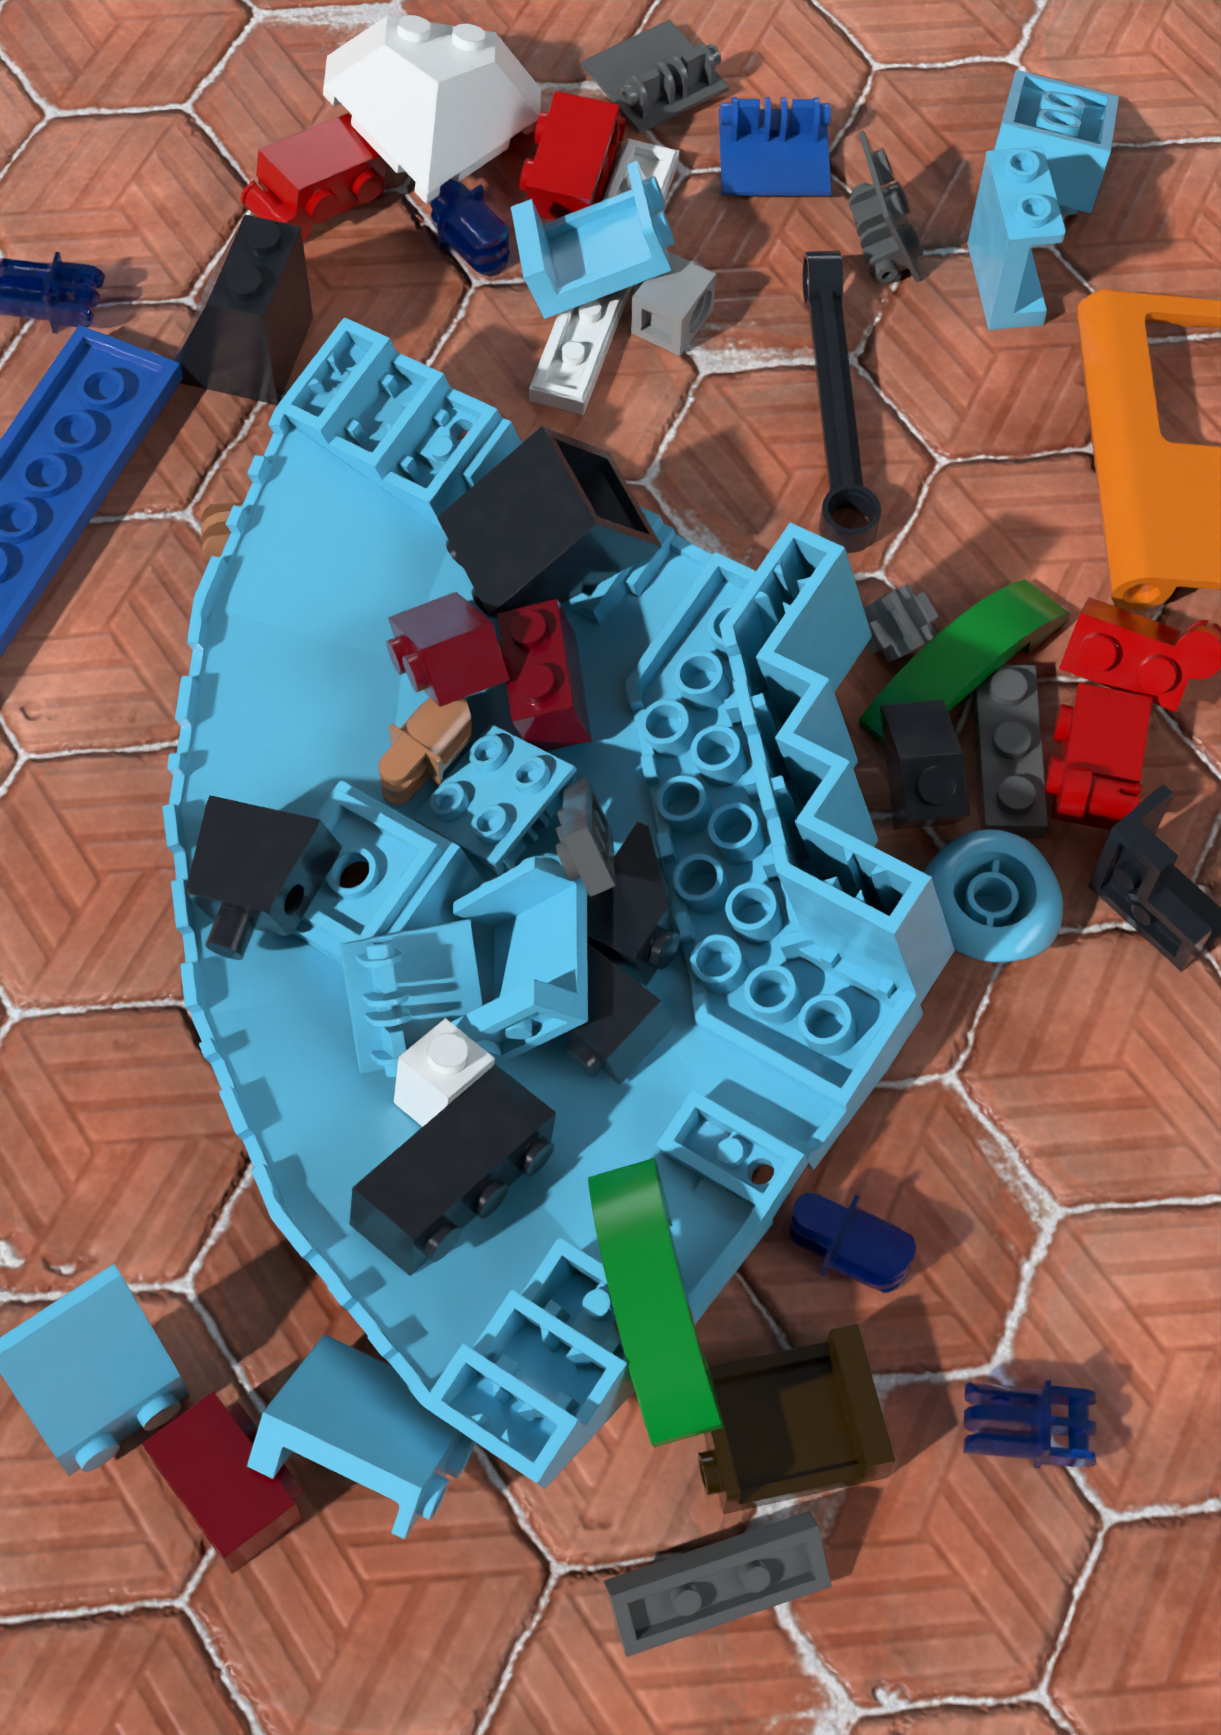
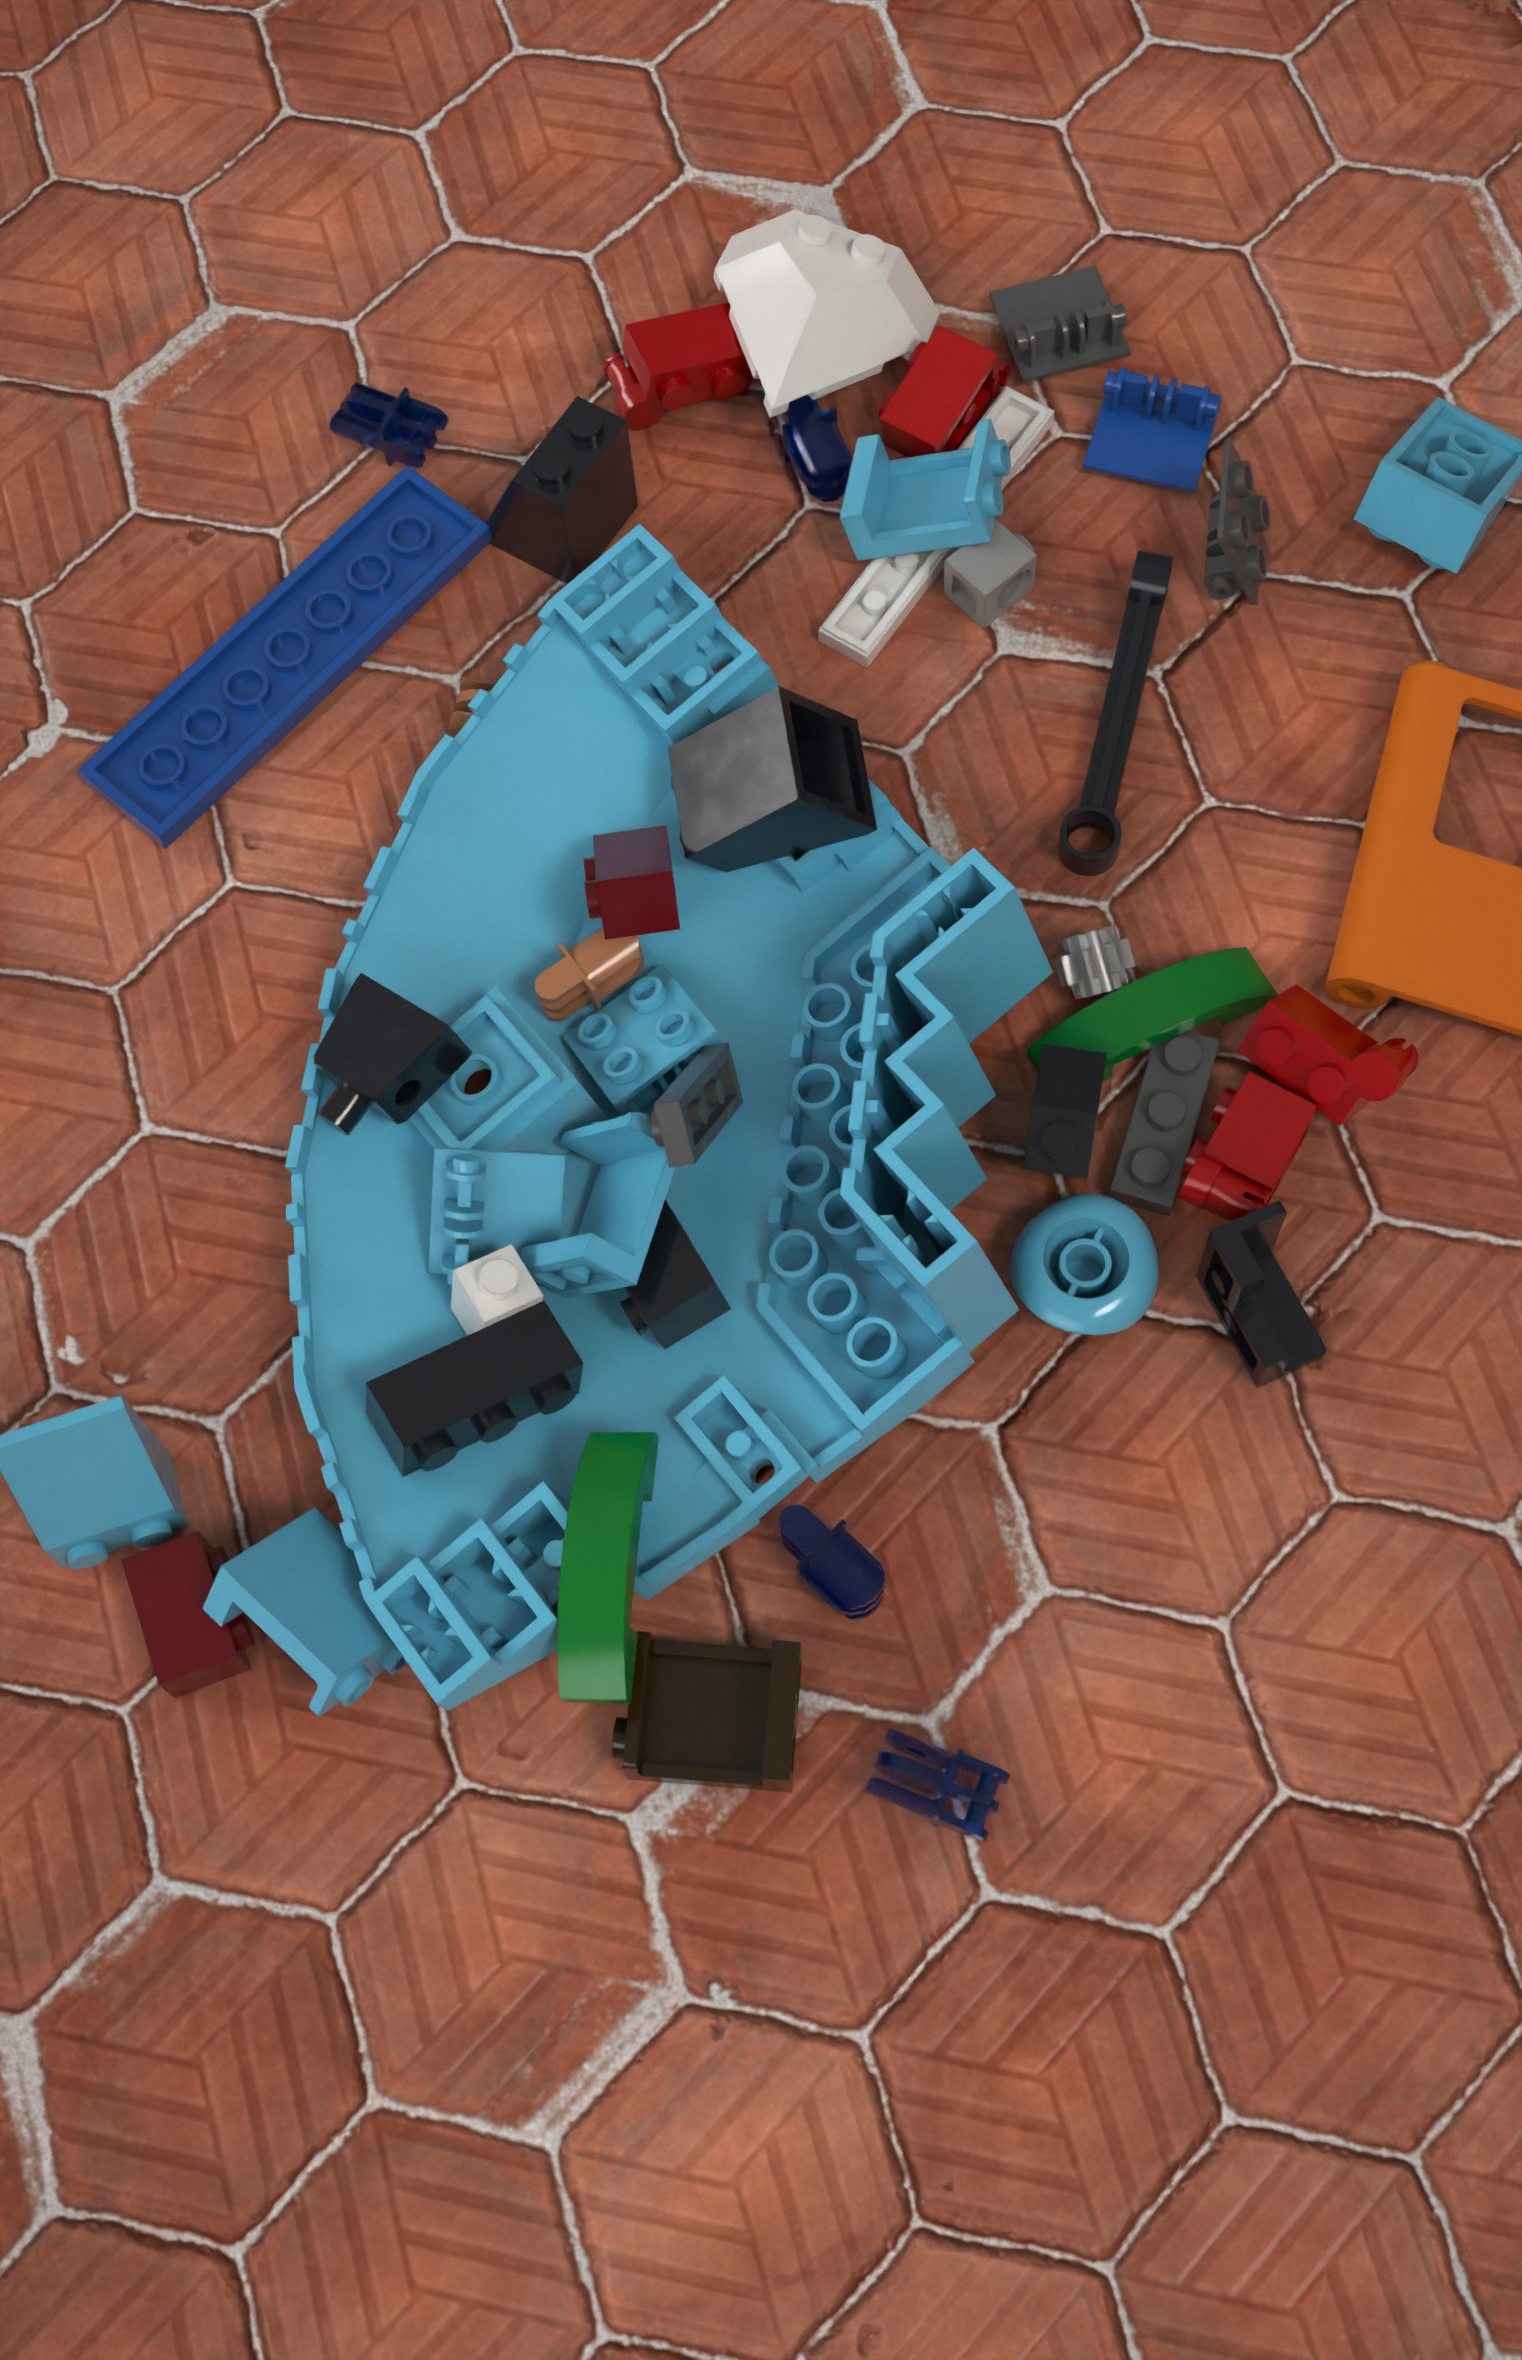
camera: 25 degrees right, 5 degrees up
dark red brick [497,599,592,752] -> none
black slope [587,822,680,986] -> none
dark grey plate [604,1511,832,1657] -> none
medium azure panel [967,146,1066,330] -> none

